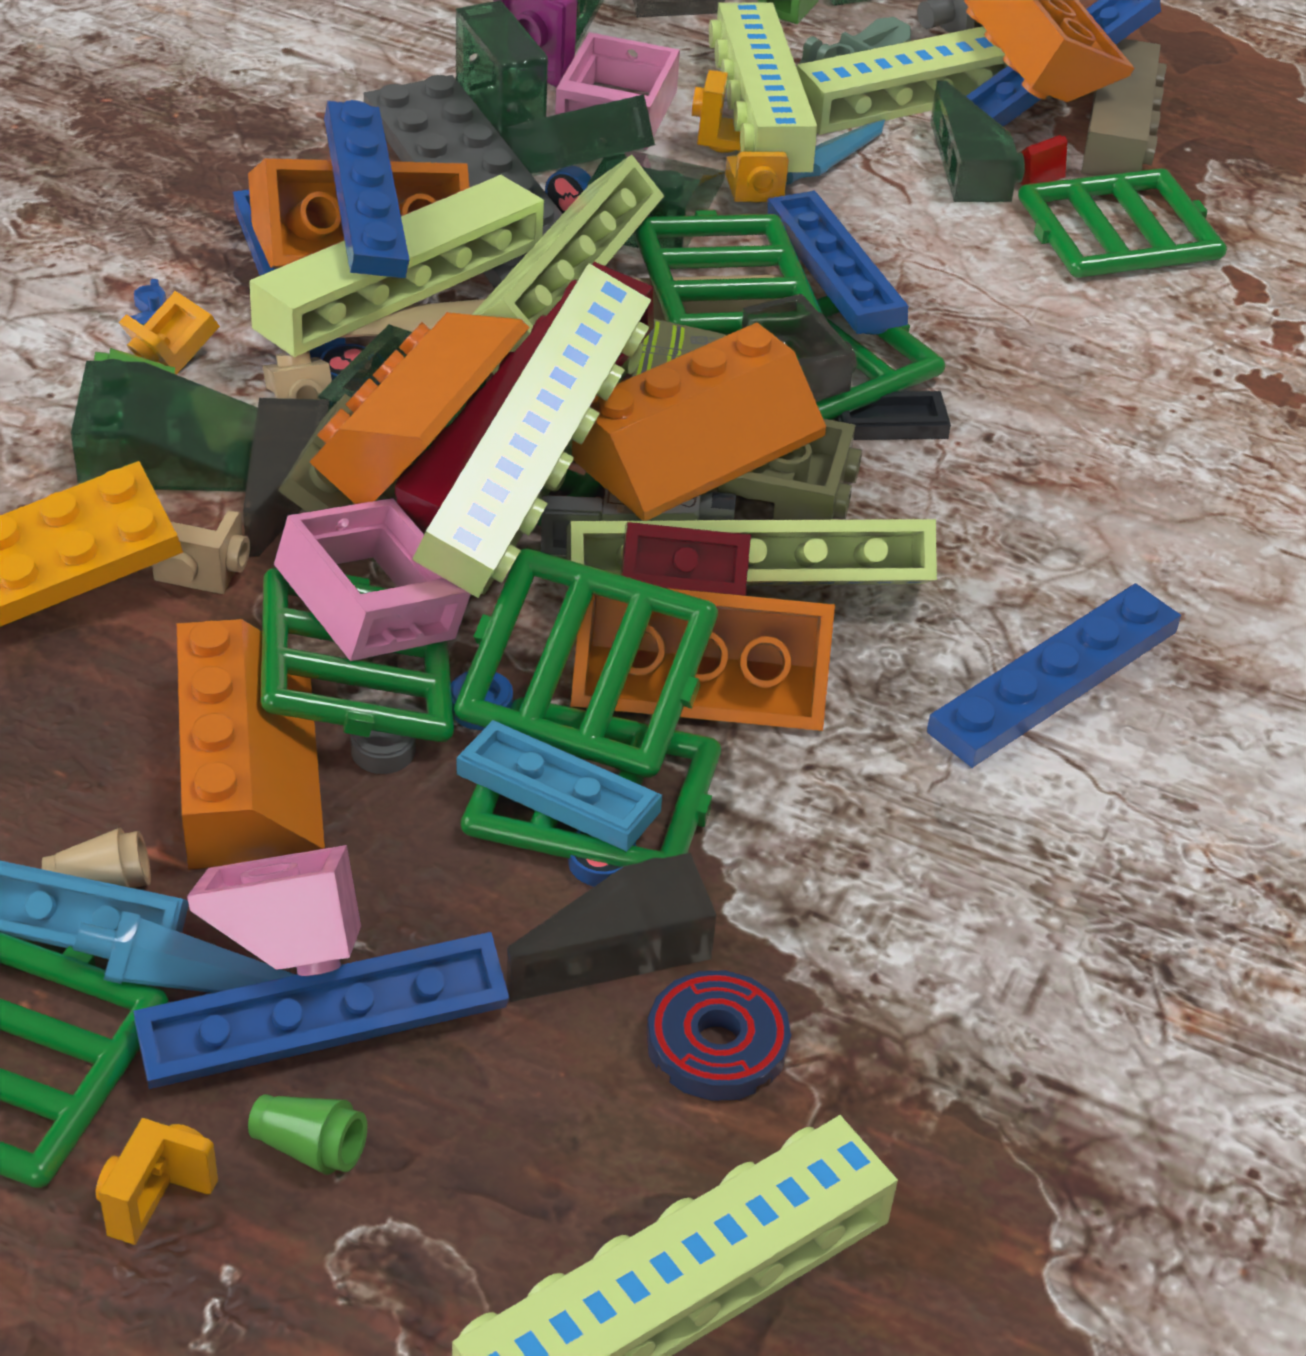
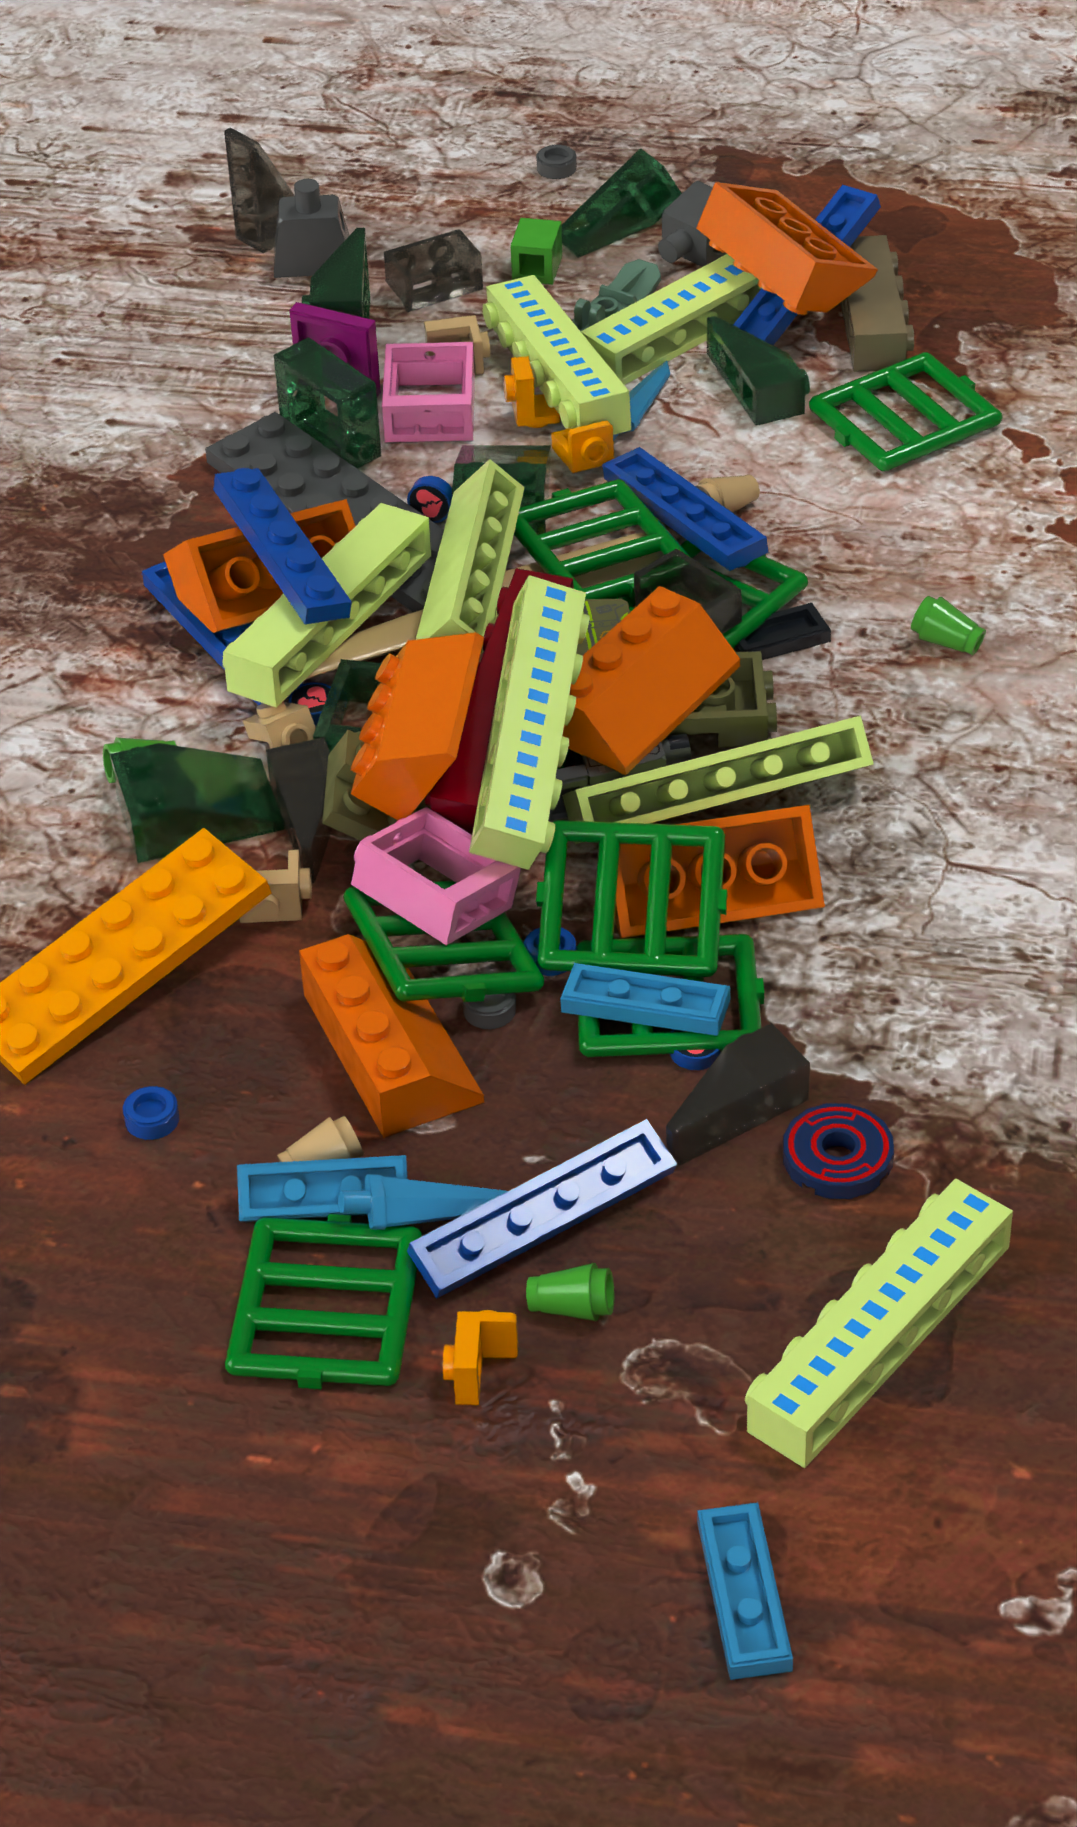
camera: 10 degrees left, 0 degrees up
light orange bracket [118,291,220,375] -> none
blue piece [131,279,167,325] -> none
bright pink slope [187,845,361,976] -> none
clear green window [508,94,655,174] -> none
dark red plate [621,522,751,596] -> none
blue plate [927,583,1181,768] -> none
red slope [1002,135,1068,186] -> none
none -> tan bracket [424,315,490,375]
none -> tan cone [696,474,760,513]
none -> bright green cone [911,596,986,656]

